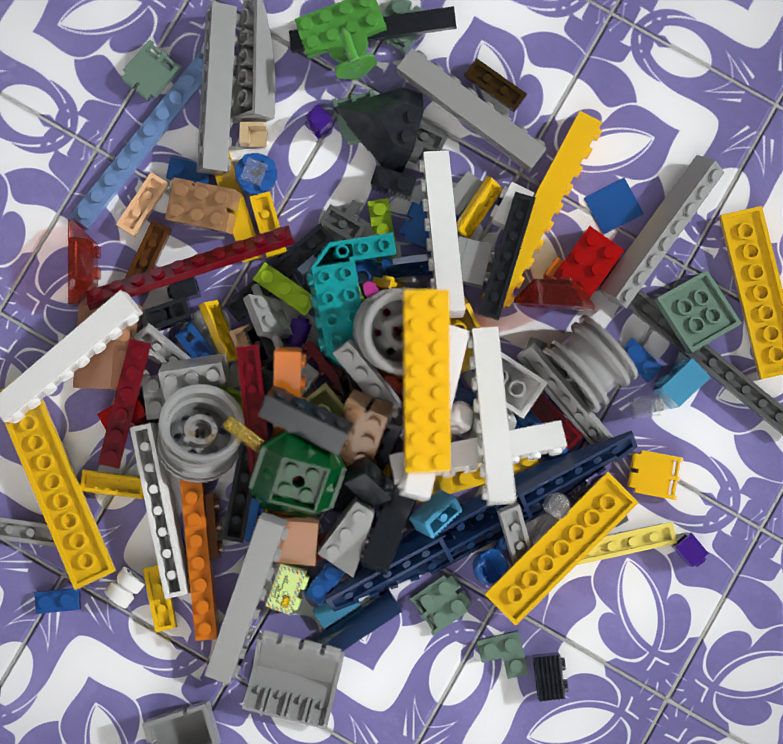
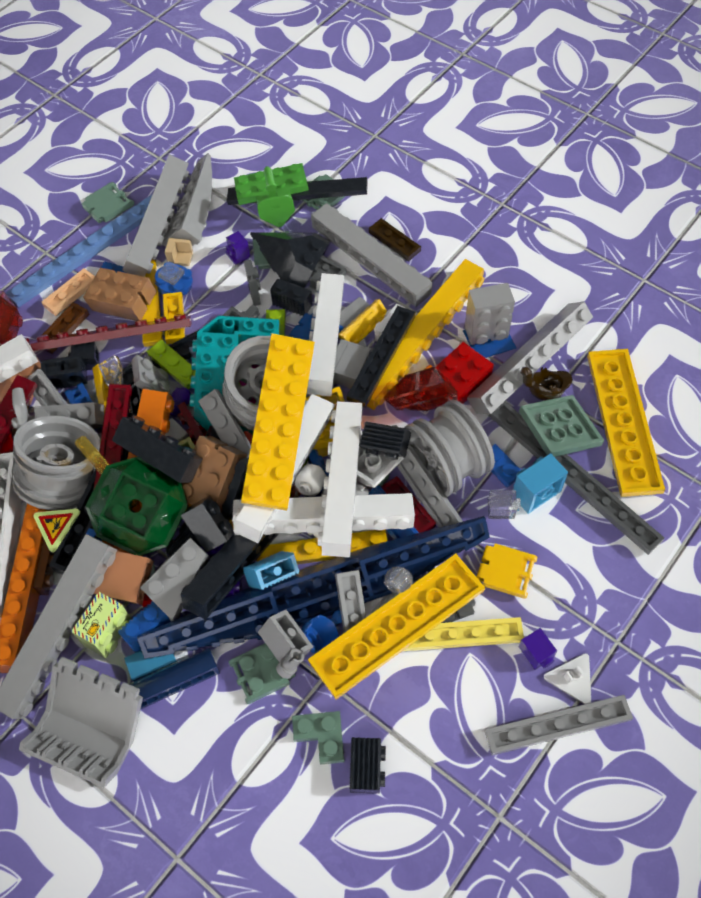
camera: 10 degrees right, 25 degrees down
none -> light grey arm [11,388,28,429]
none -> piece [33,509,80,552]
none -> clear plate [98,355,125,387]
none -> dark grey plate [244,260,261,306]
none -> light grey hinge [258,610,313,679]
none -> black brick [359,422,411,460]
none -> light grey piece [465,283,515,345]
none -> light grey plate [484,695,633,756]
none -> dark brown piece [520,367,573,401]
none -> white piece [544,654,591,705]

